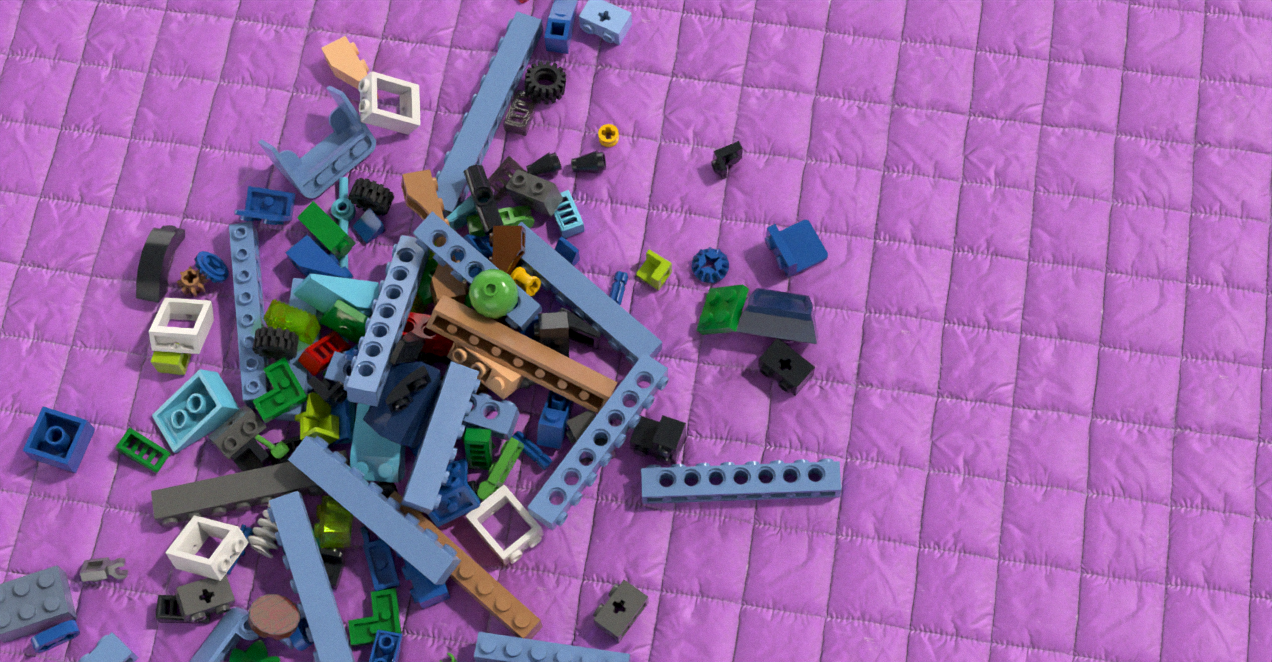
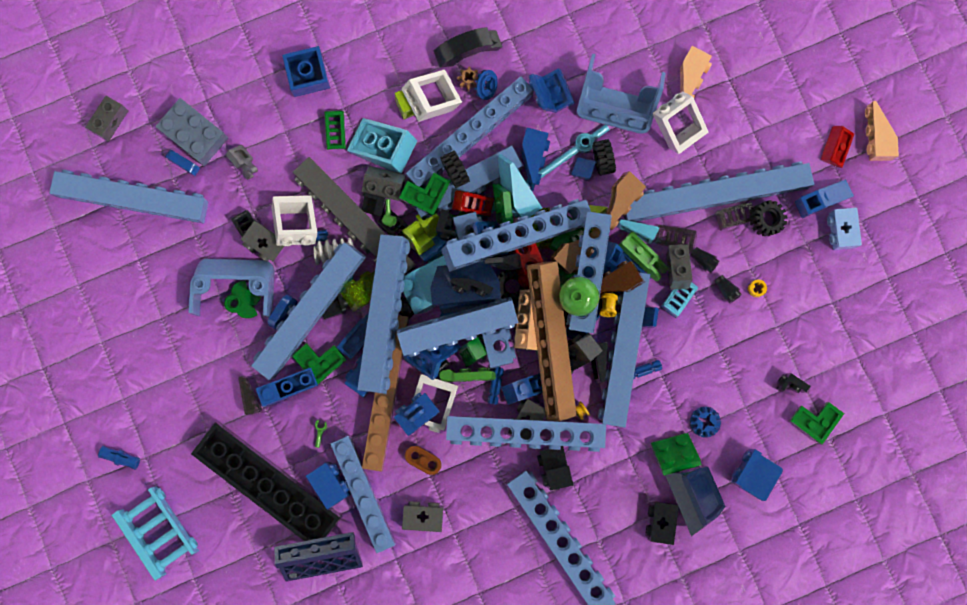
camera: 50 degrees right, 15 degrees up
tile [248,594,300,640] -> none
clear neon green brick [263,299,321,345] -> none
green brick [297,201,356,260] -> none
black piece [463,164,504,236] -> none
lime panel [636,249,672,290] -> none
none -> blue brick [394,393,440,436]
none -> dark orange plate [405,446,442,475]
none -> yellow bush [576,401,590,420]
none -> green plate [789,402,845,445]

